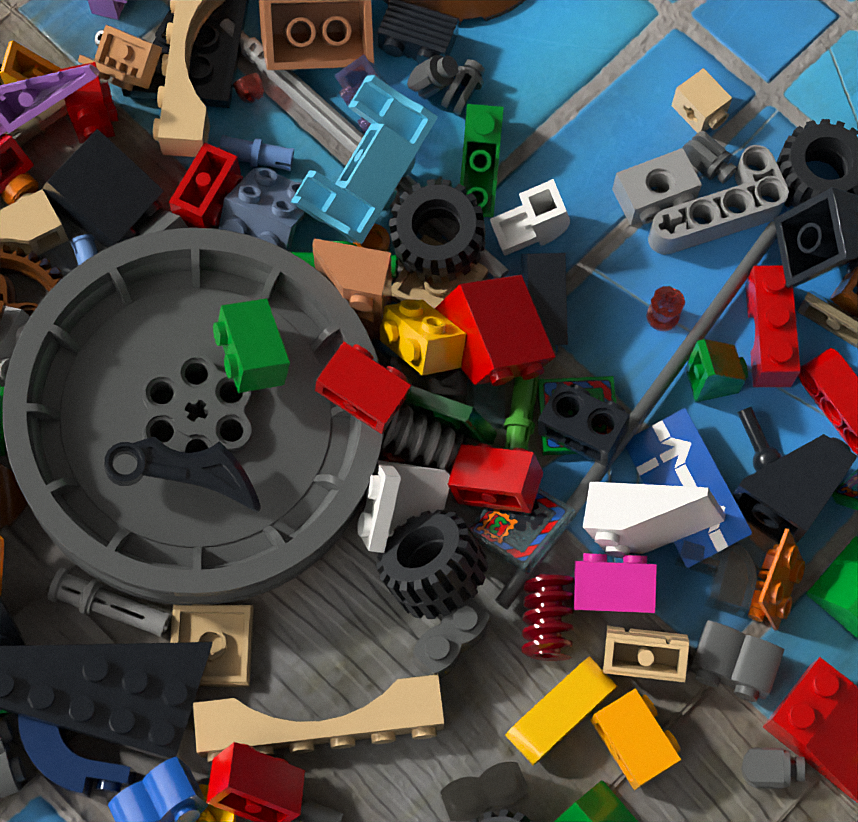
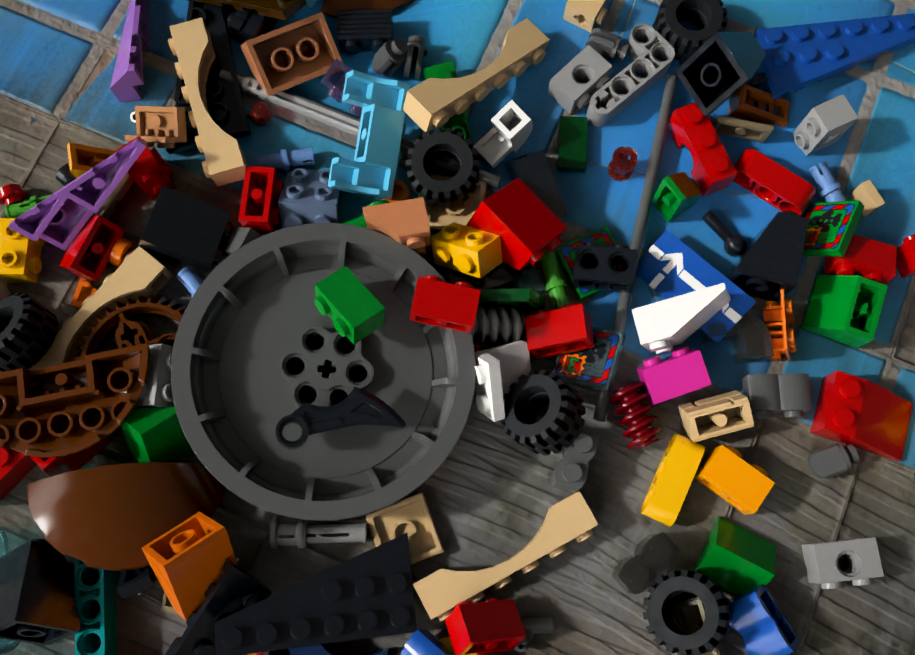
camera: 20 degrees left, 5 degrees up
none -> tan arch [403,18,550,132]
none -> dark green tile [557,116,588,173]

